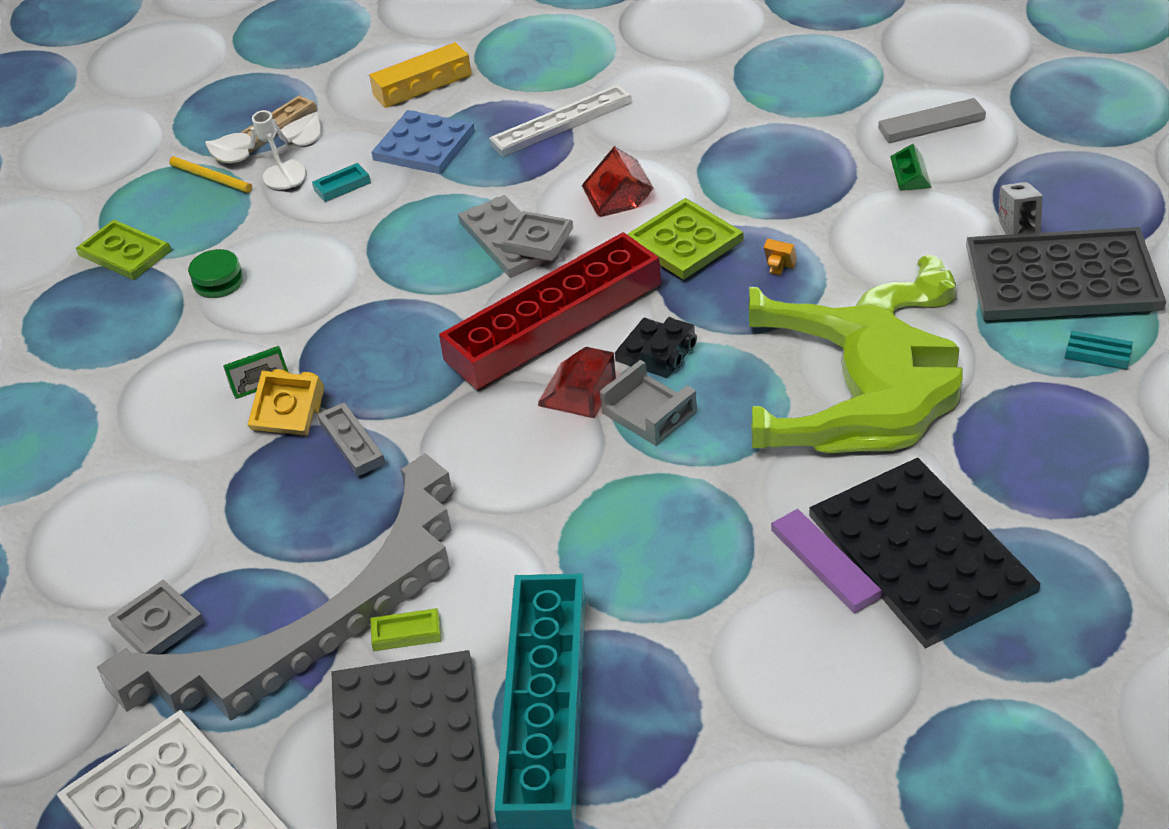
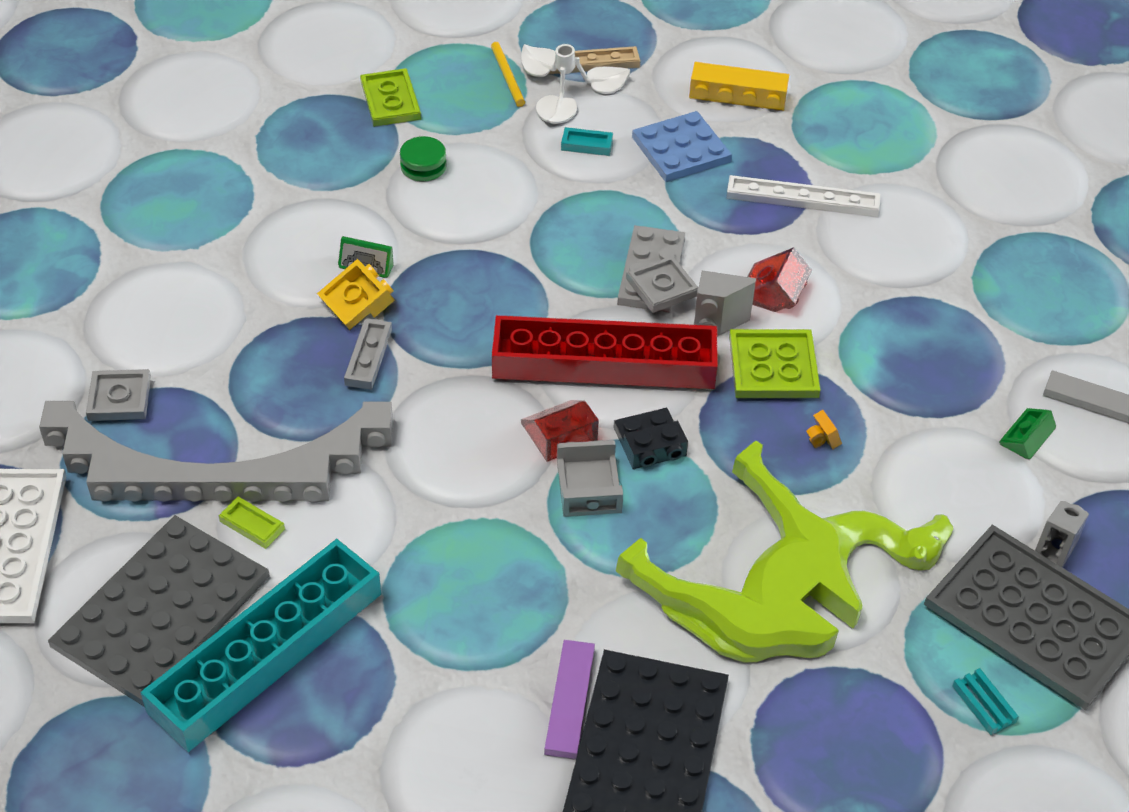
camera: 35 degrees right, 5 degrees up
none -> light grey slope [694,270,756,335]

